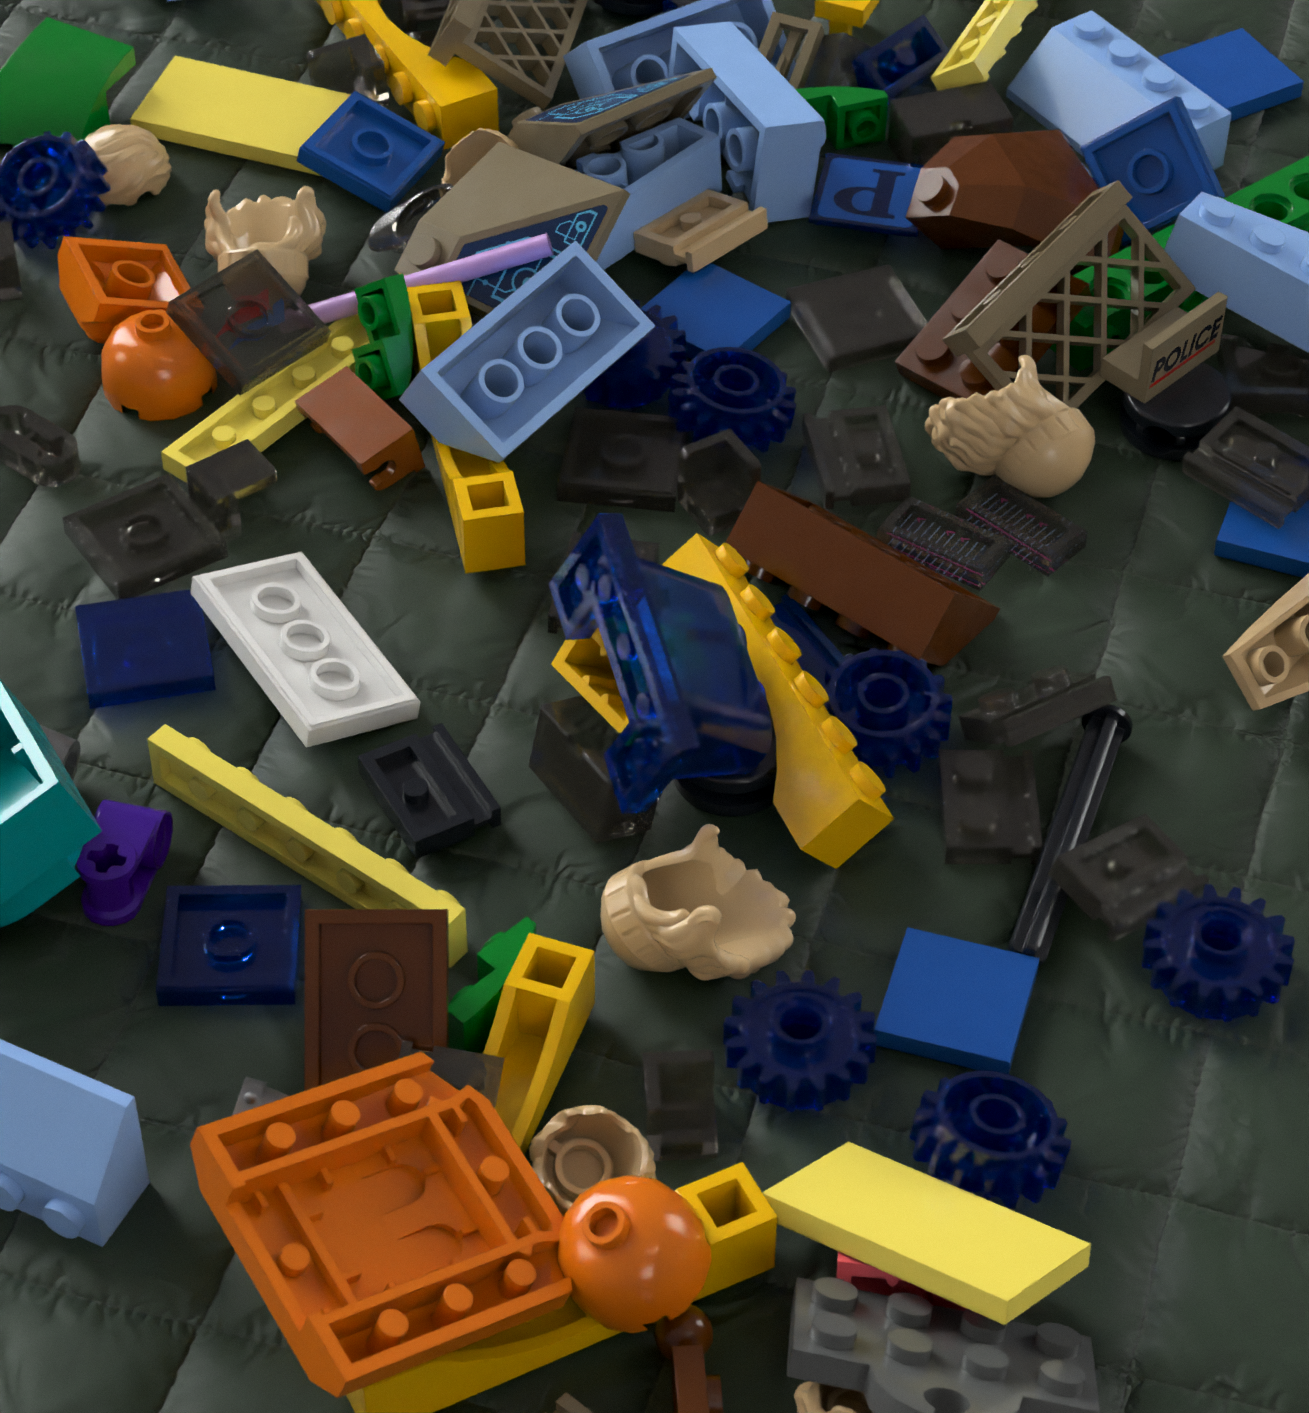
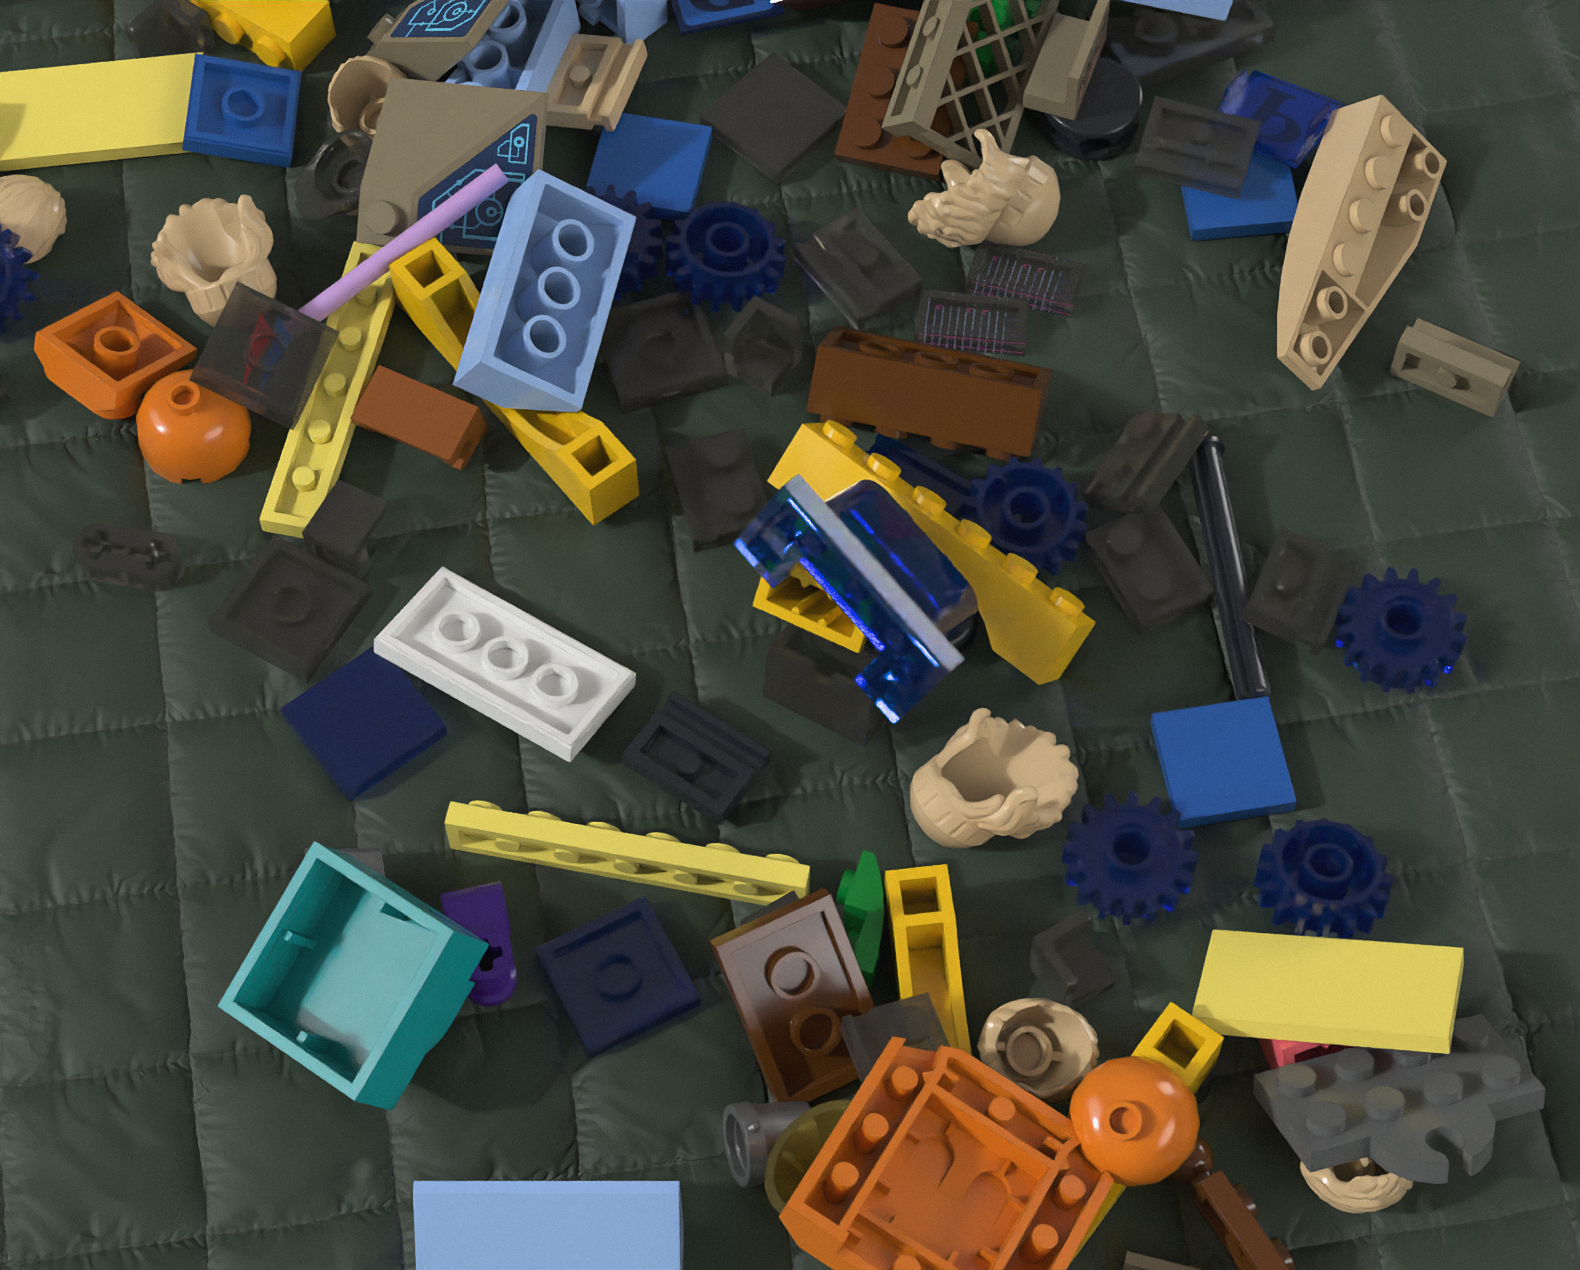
camera: 25 degrees left, 15 degrees up
green slope [352,273,413,401] -> none

